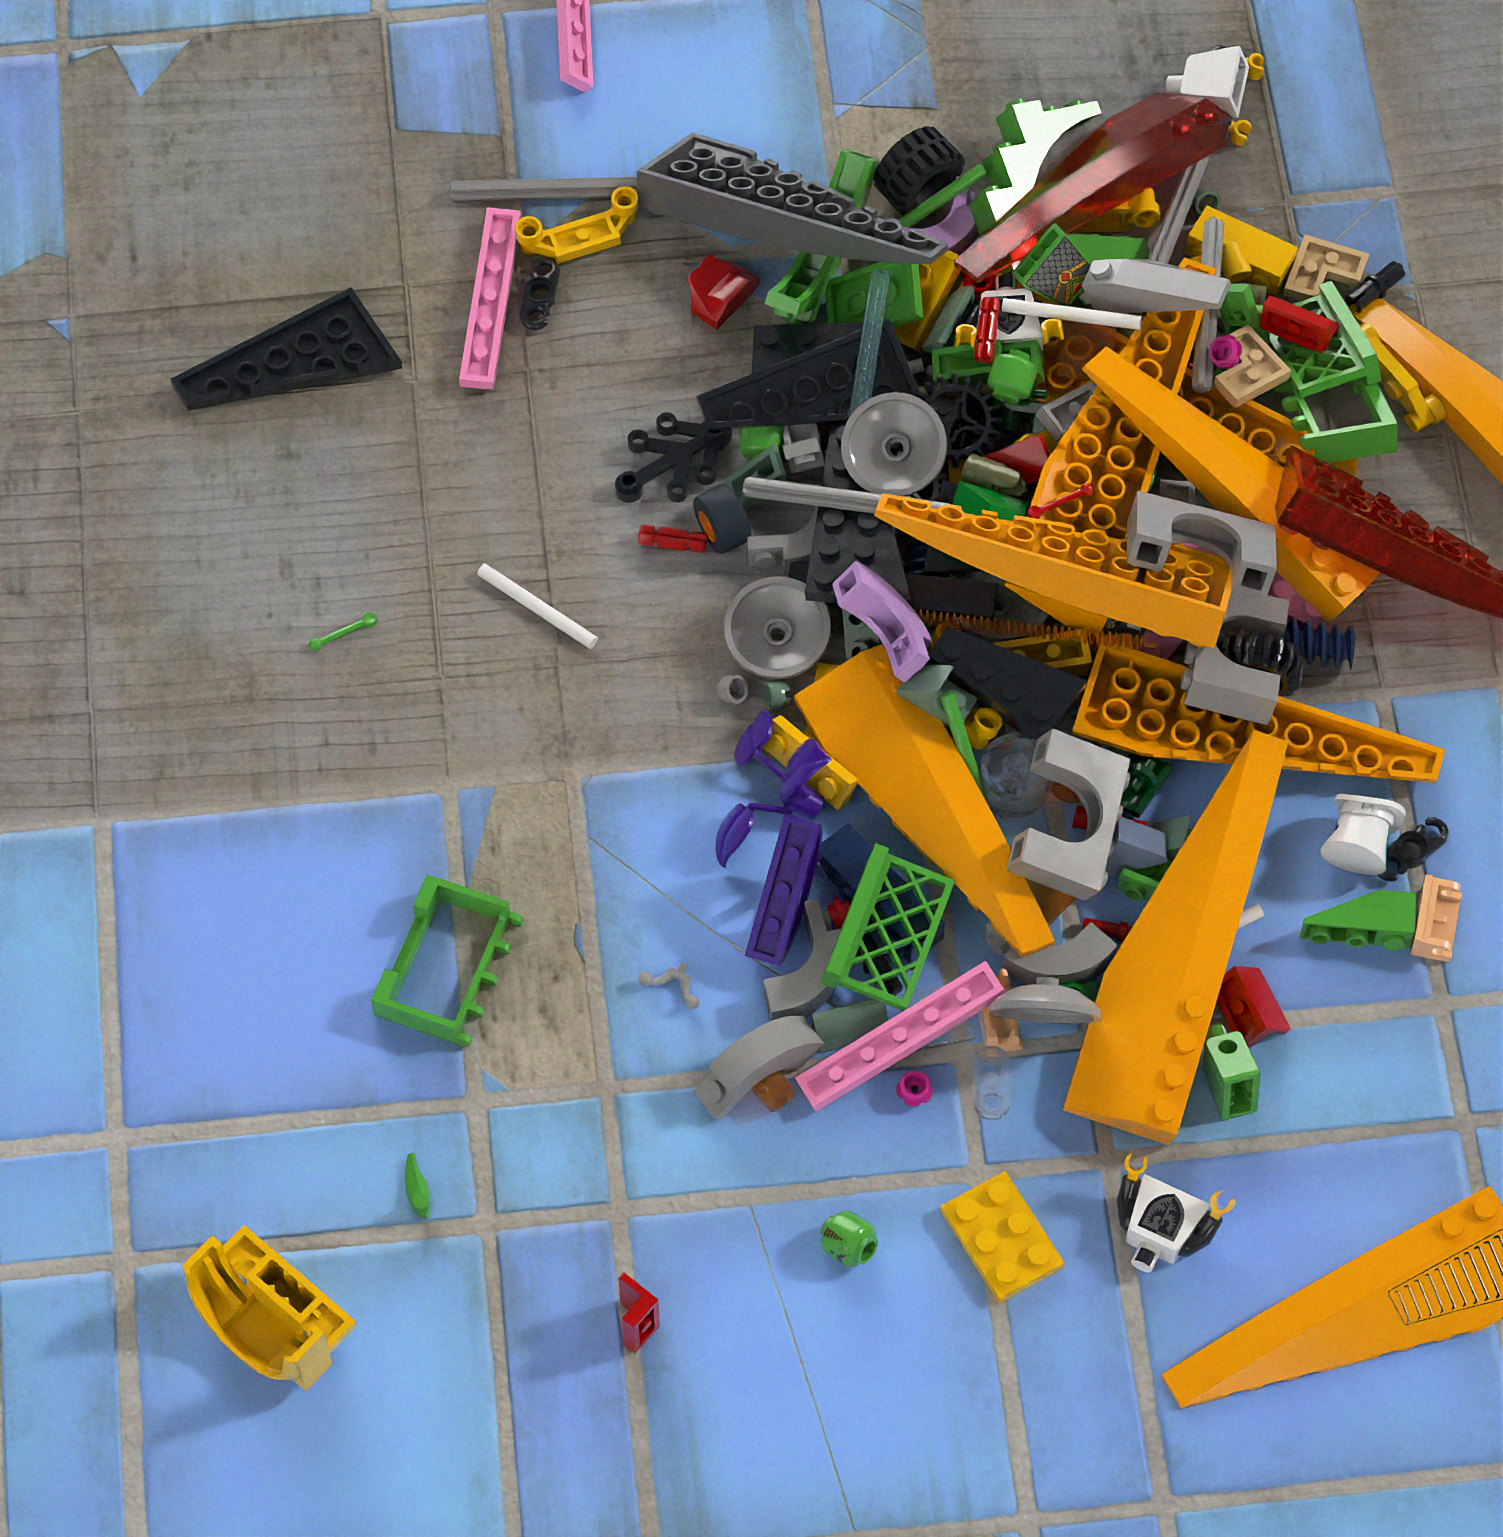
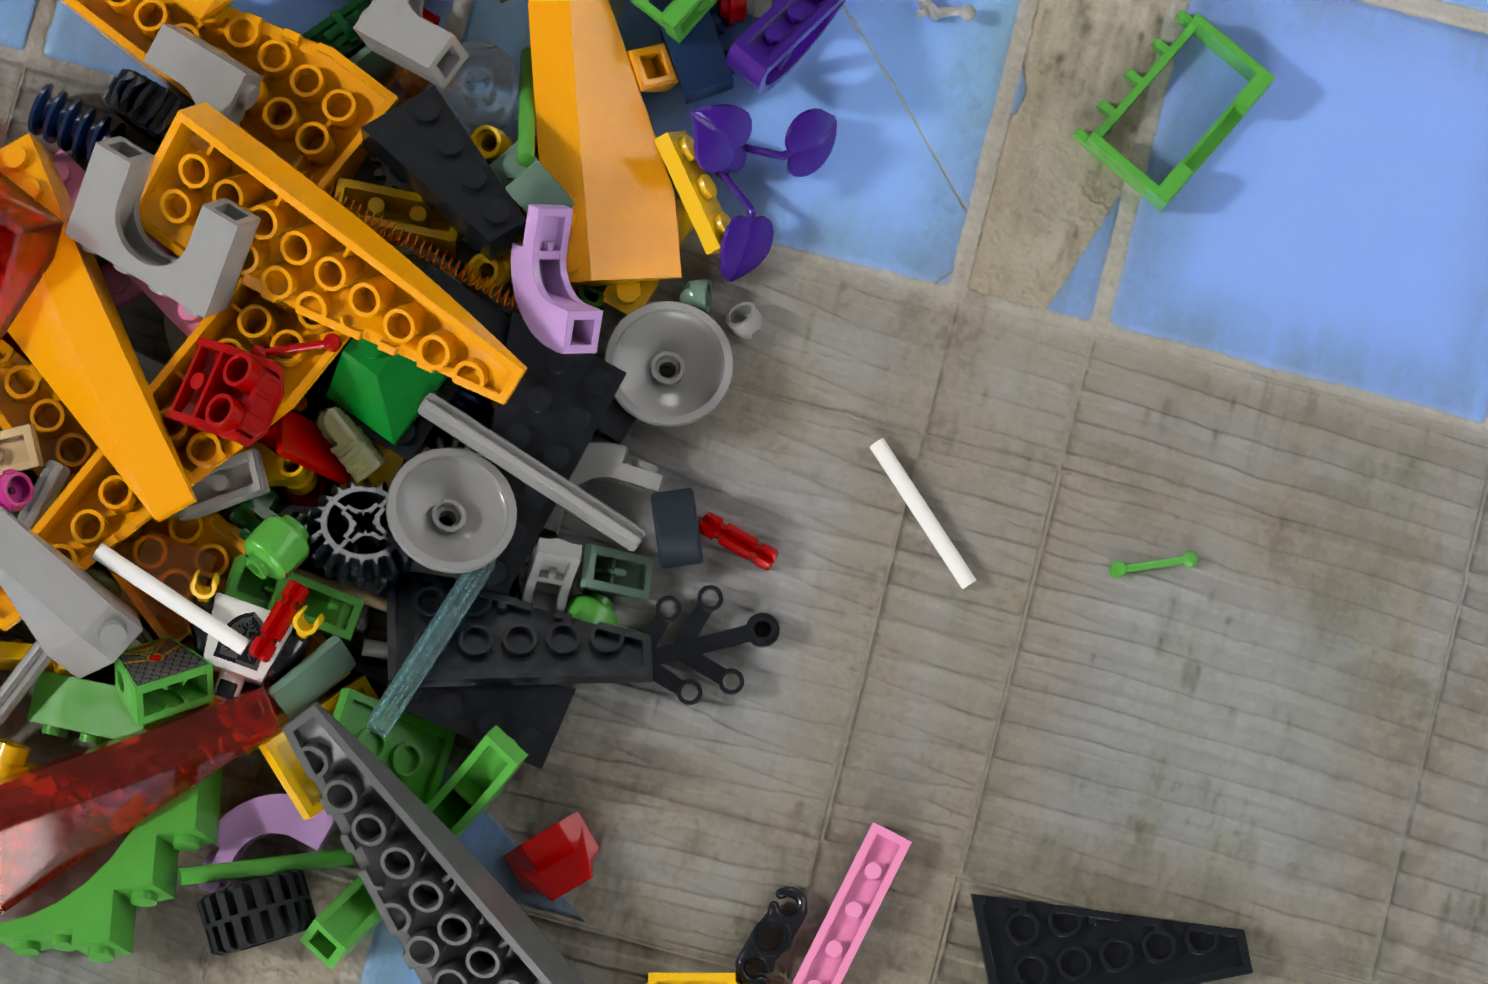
camera: 160 degrees left, 20 degrees up
none -> red slope [164,336,285,448]
none -> light orange slope [627,43,679,93]

